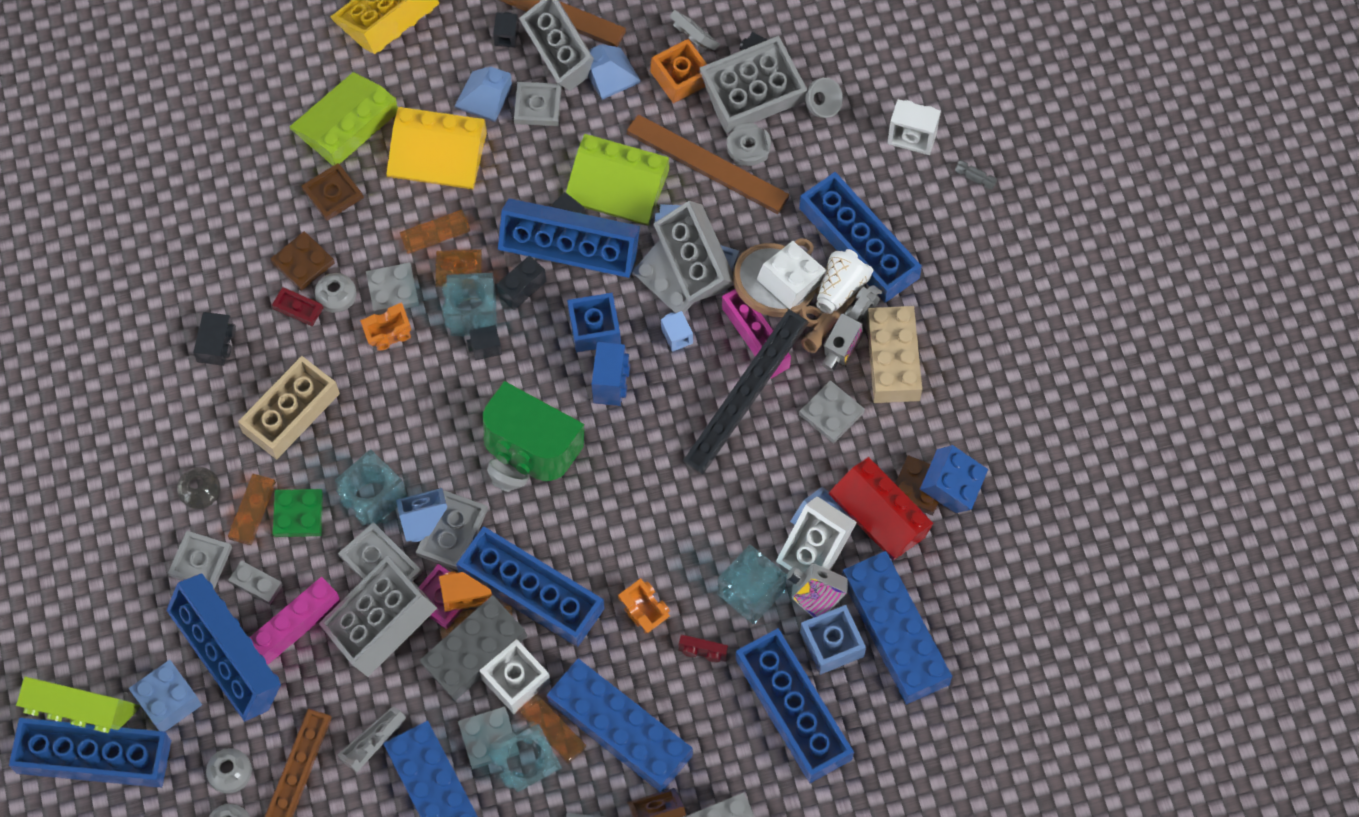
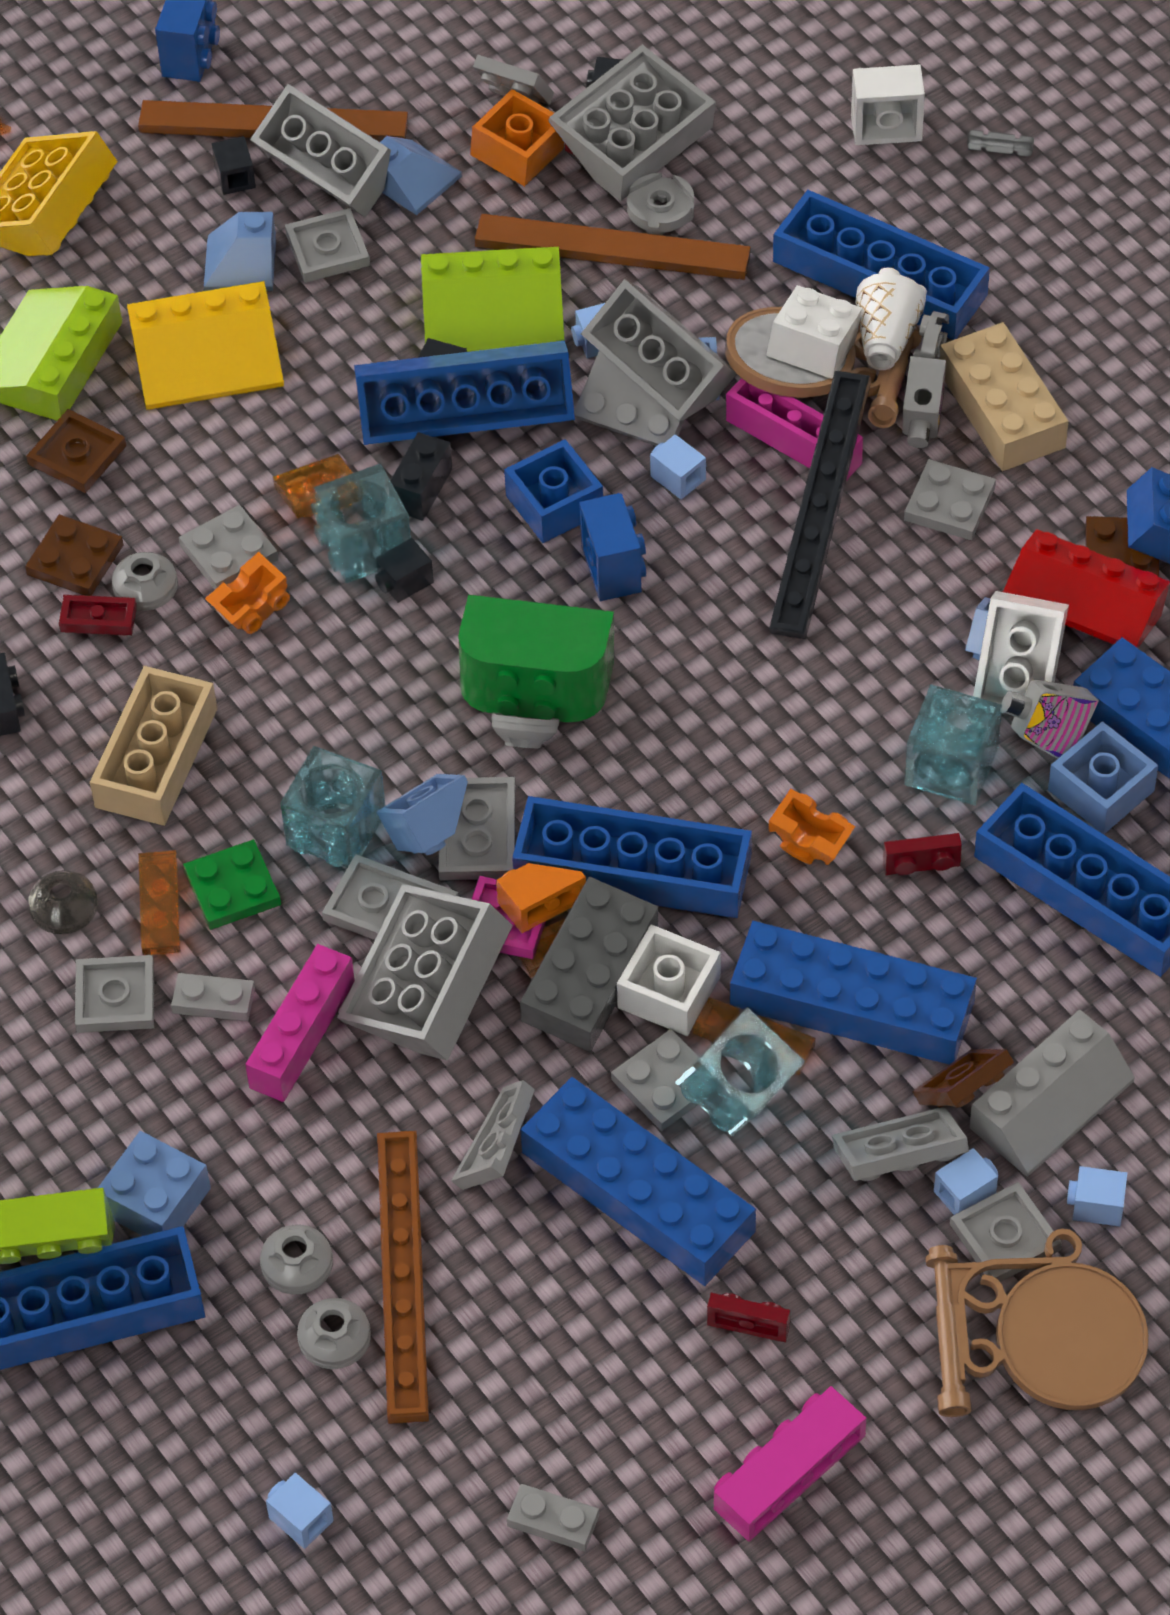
camera: 20 degrees left, 10 degrees down
blue brick [166,573,281,722] -> none
clear orange tile [399,210,471,254] -> none
light grey piece [805,78,843,118] -> none

